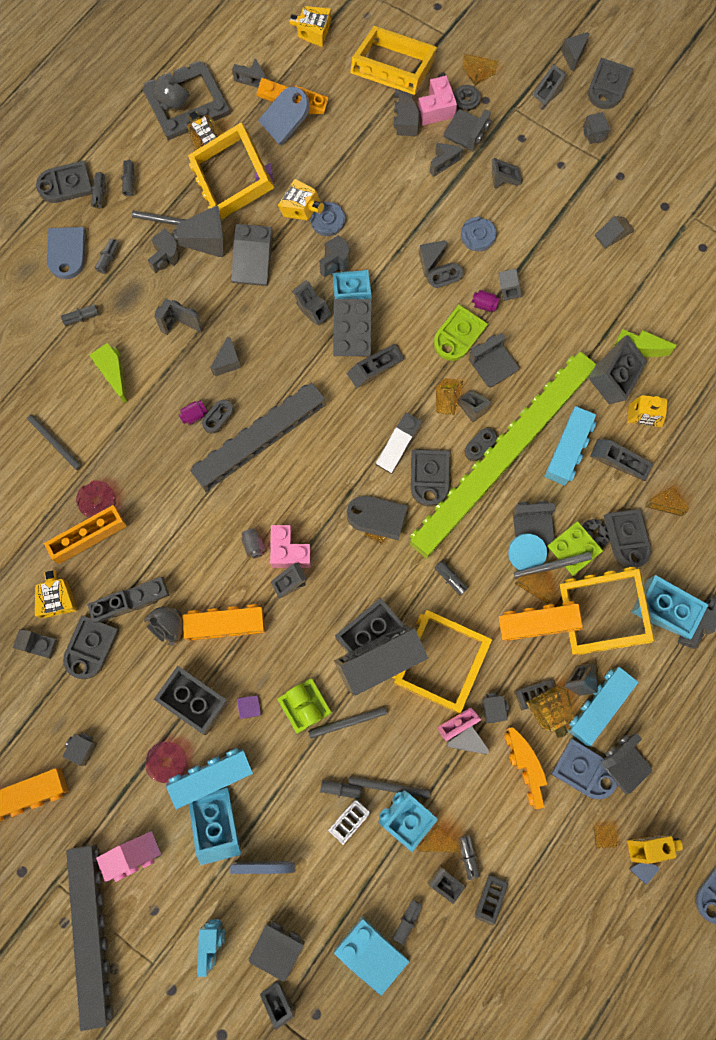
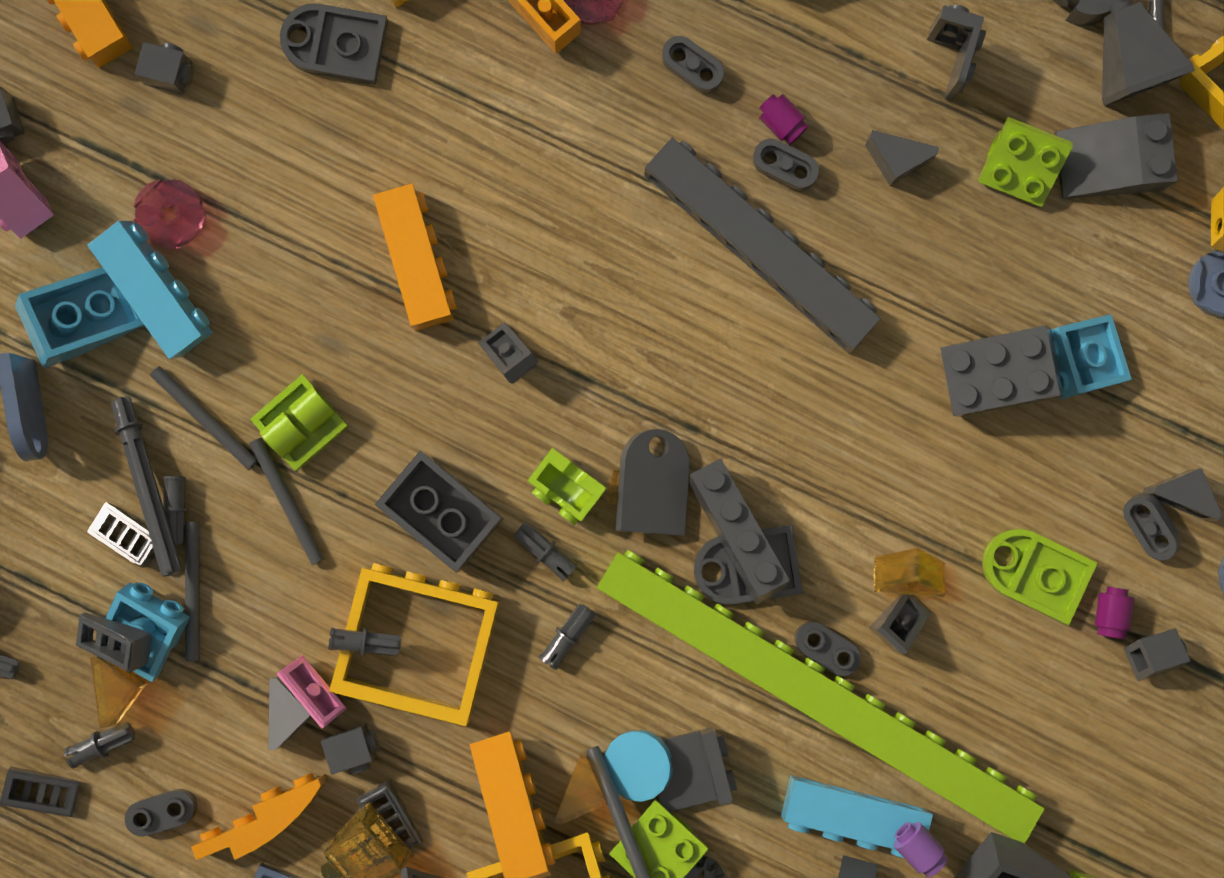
camera: 80 degrees right, 10 degrees up
dark grey slope [87,577,170,623] -> none
dark grey cylinder [144,607,183,646] -> none
dark grey brick [153,666,230,735] -> none
medium lavender slope [237,696,261,719] -> none
flat silver brick [241,528,265,559] -> none
bright pink brick [270,525,311,568] -> none
dark grey brick [292,280,332,325] -> none
dark grey brick [319,235,350,277] -> none
dark grey piece [334,625,428,696] -> none
dark grey slope [346,344,405,388] -> none
slope [376,412,422,474] -> none
dark grey slope [427,866,465,904] -> none
dark grey bracket [469,333,518,388] -> none
none -> dark grey slope [76,613,152,673]
none -> dark grey axle [111,397,182,577]
none -> dark grey plate [125,789,197,837]
none -> dark grey bar [150,366,258,470]
none -> dark grey axle [328,627,401,657]
none -> dark grey axle [514,522,578,582]
none -> lime cylinder [527,448,607,526]
none -> dark grey plate [662,36,724,93]
none -> dark grey brick [689,458,790,605]
none -> medium lavender brick [894,822,948,877]
none -> lime plate [978,117,1073,207]

